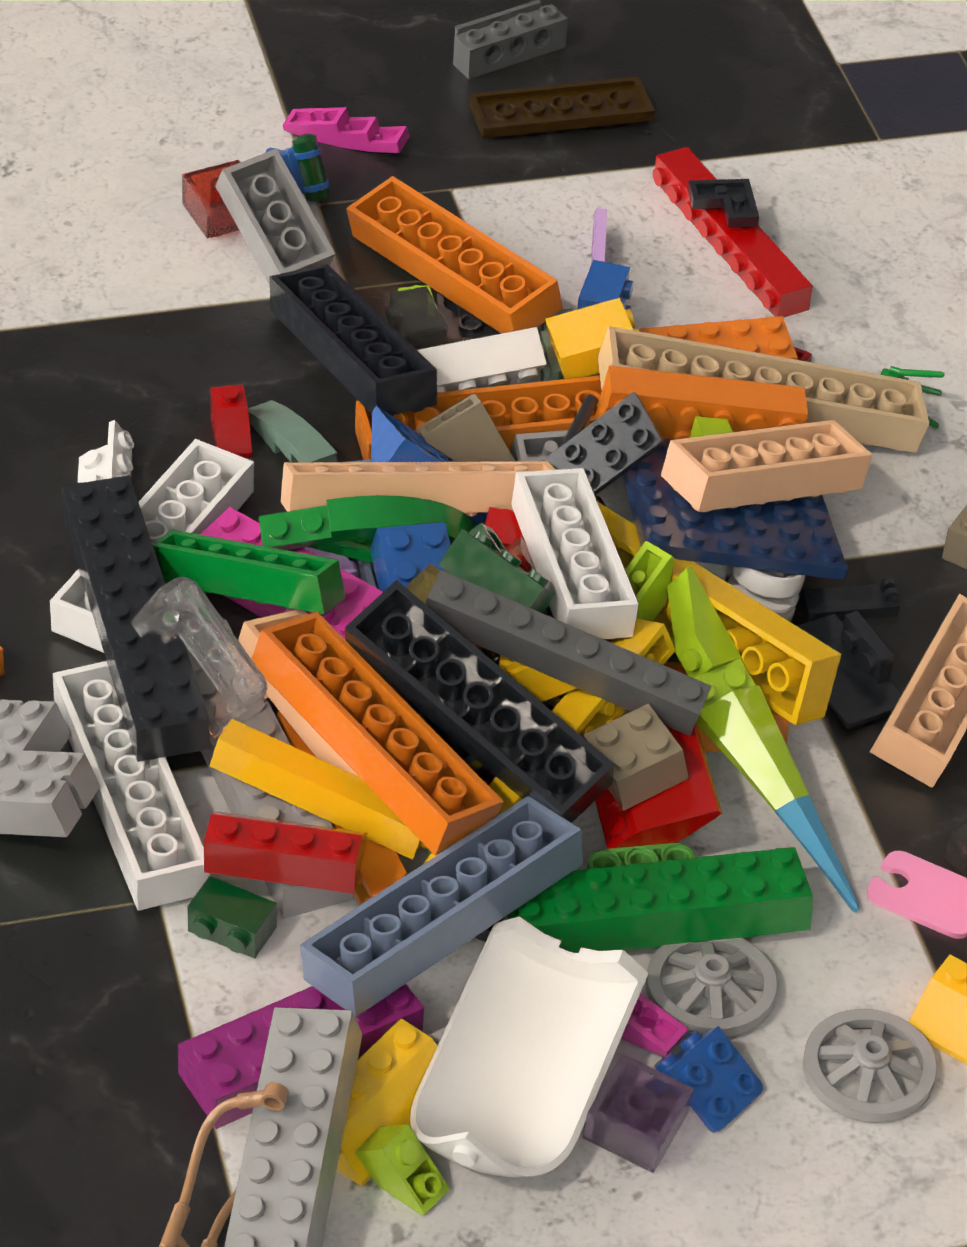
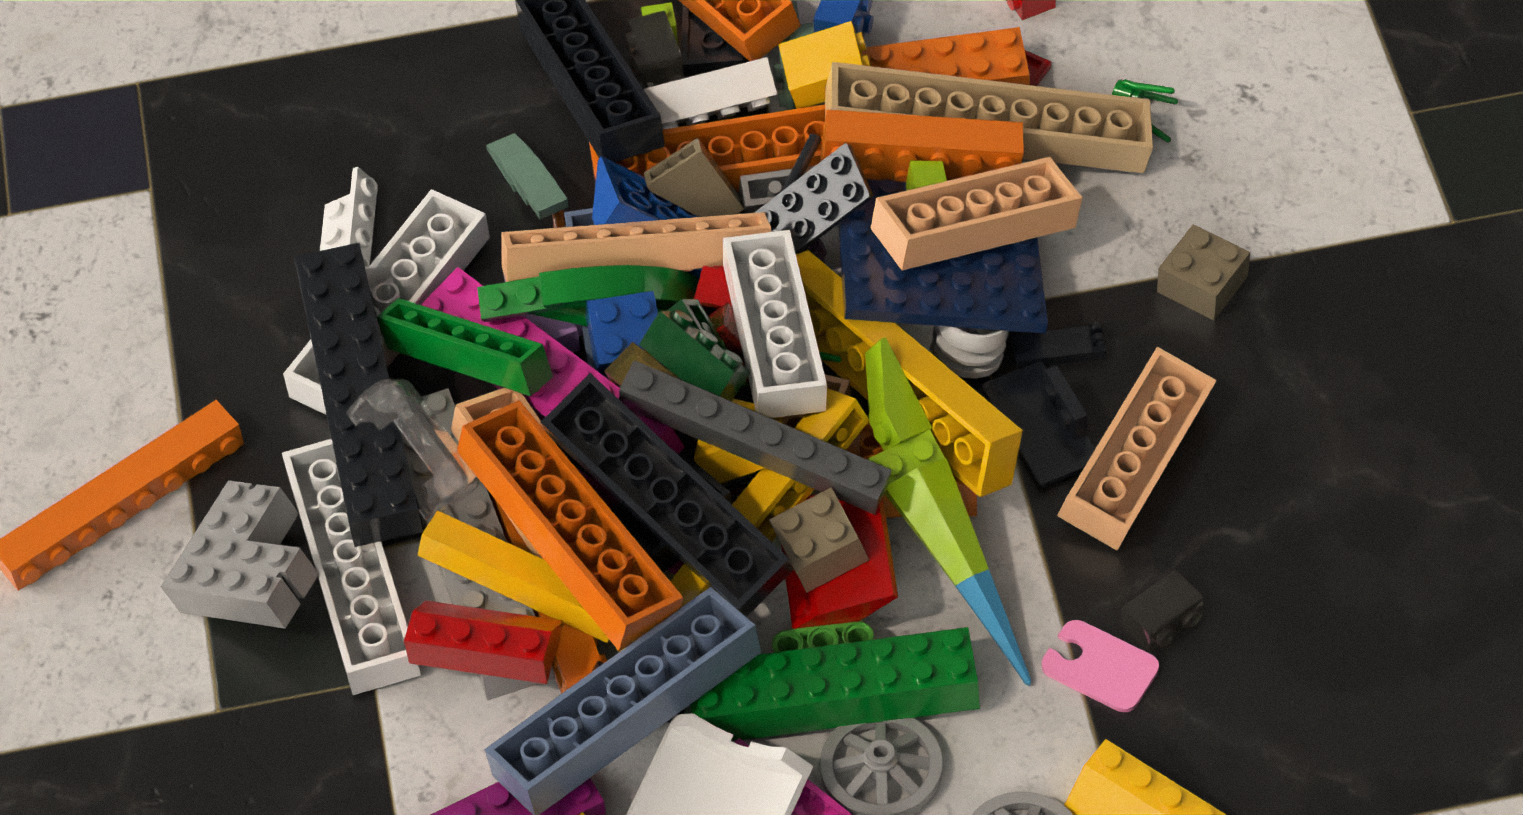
camera: 10 degrees right, 10 degrees up
dark green brick [187,876,277,959] -> none
red slope [210,385,252,458] -> none
lime slope [625,541,674,621] -> none

